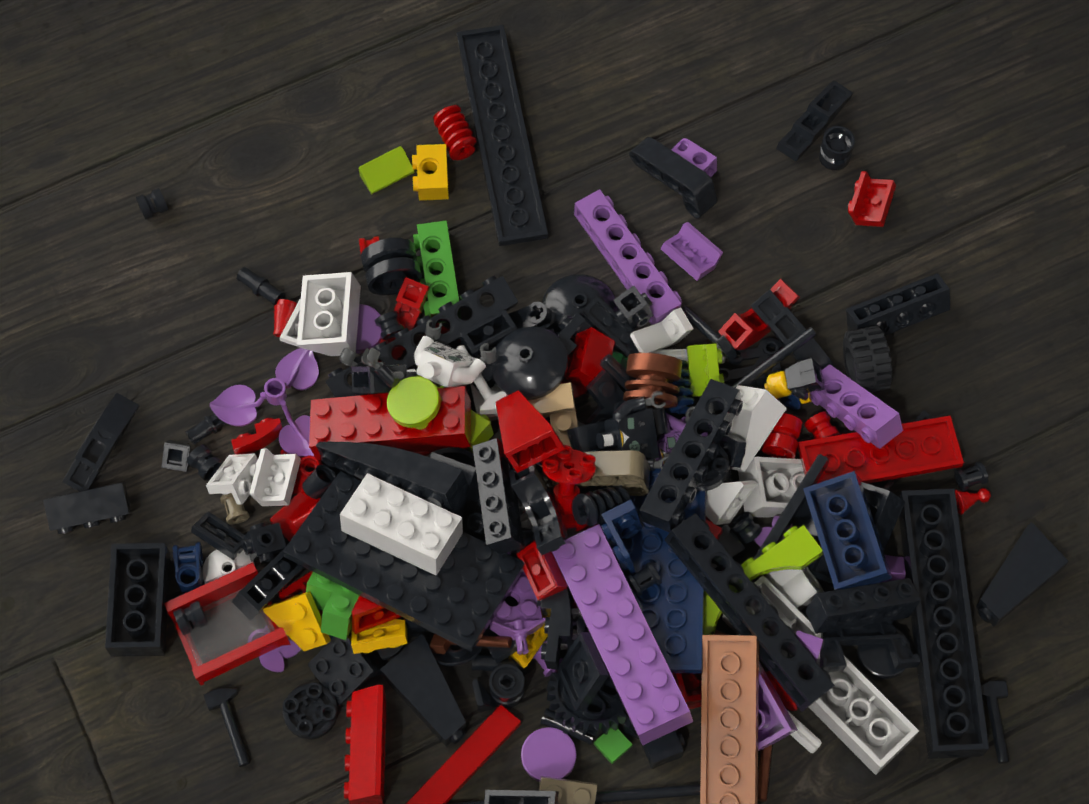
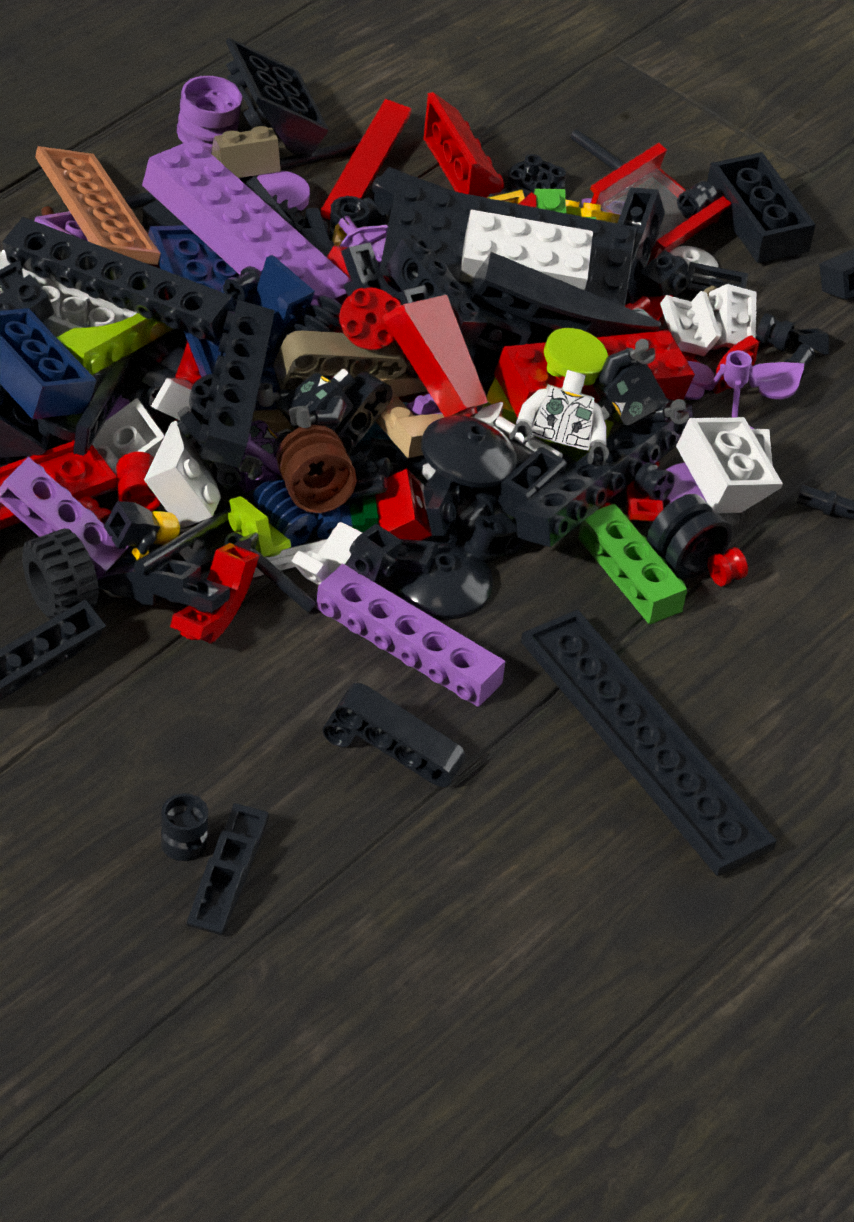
camera: 155 degrees right, 20 degrees down
dark blue piece [173,542,204,594] -> none
red cone [273,299,297,337] -> none
lime slope [359,146,414,194] -> none
yellow brick [412,144,448,200] -> none
red piece [433,105,477,160] -> none
medium lavender bracket [661,222,723,281] -> none
medium lavender leg [671,138,717,178] -> none
medium lavender slope [796,631,823,661] -> none
red bracket [848,171,896,227] -> none

